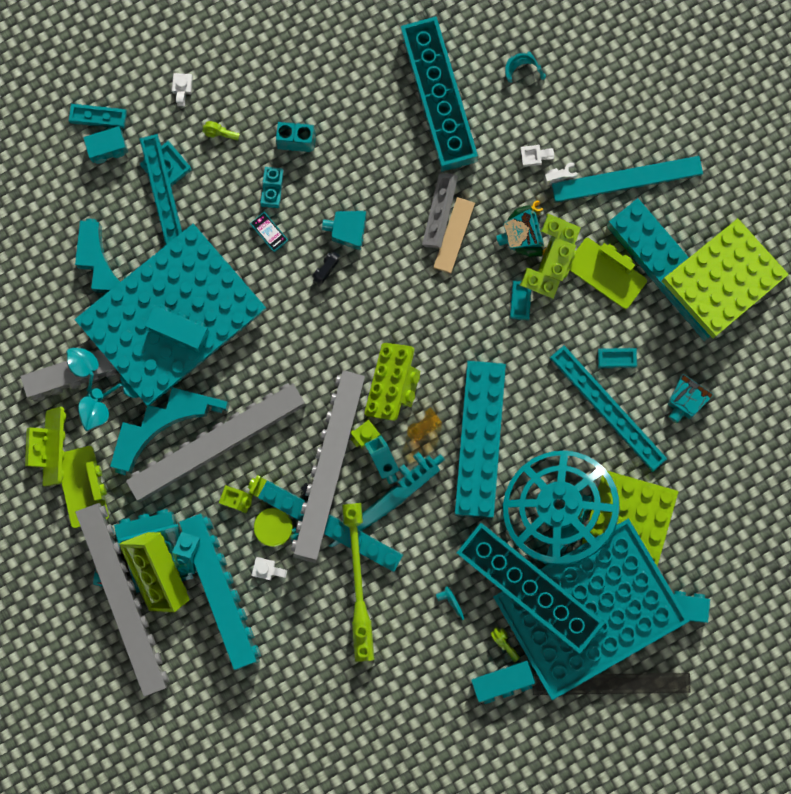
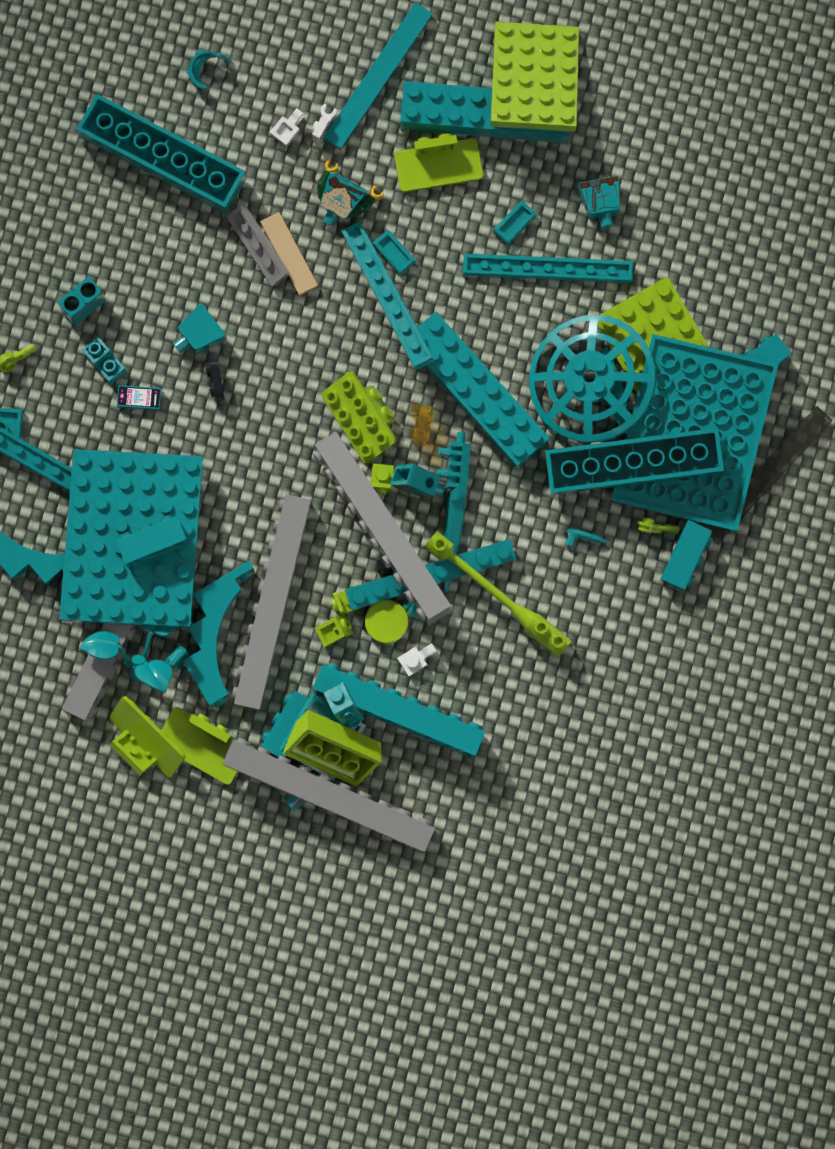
camera: 55 degrees left, 0 degrees up
lime bracket [520,214,581,299] -> none
none -> teal slope [164,645,190,671]
none -> teal tile [341,221,434,371]

